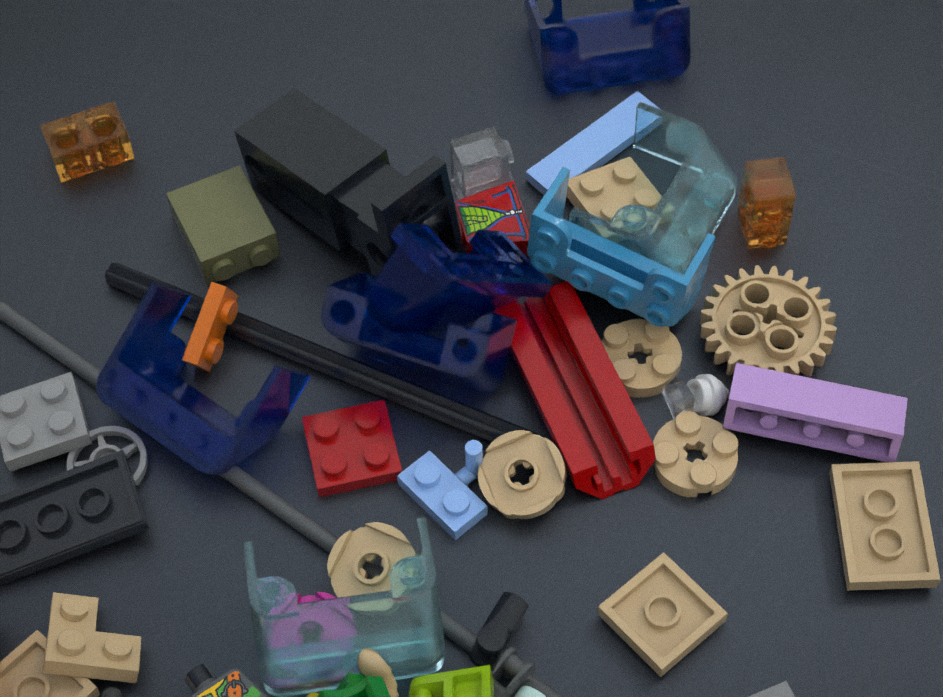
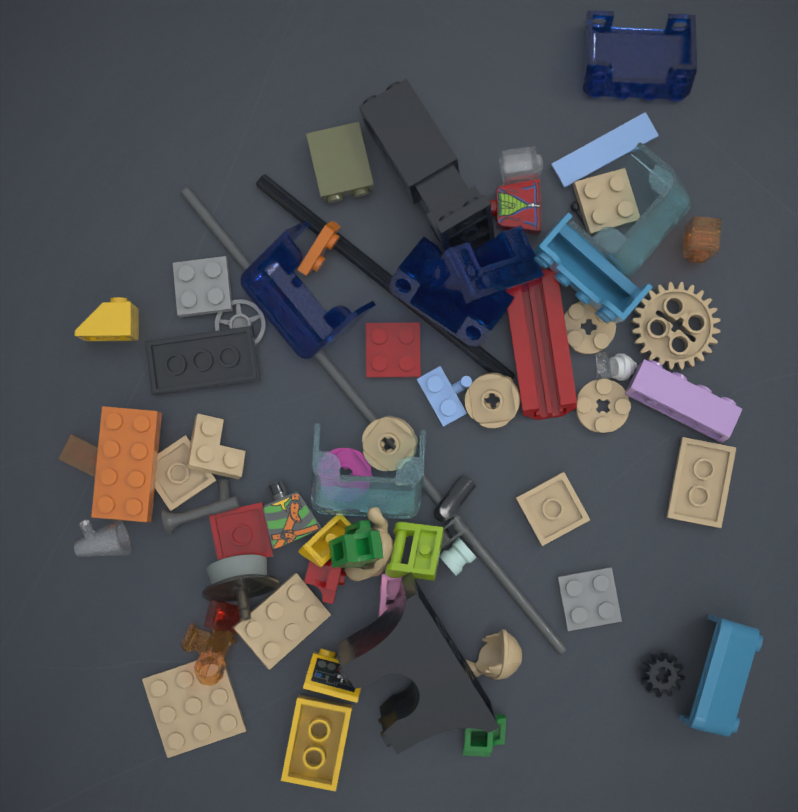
camera: 10 degrees right, 30 degrees up
clear orange brick [40,101,134,182] -> none

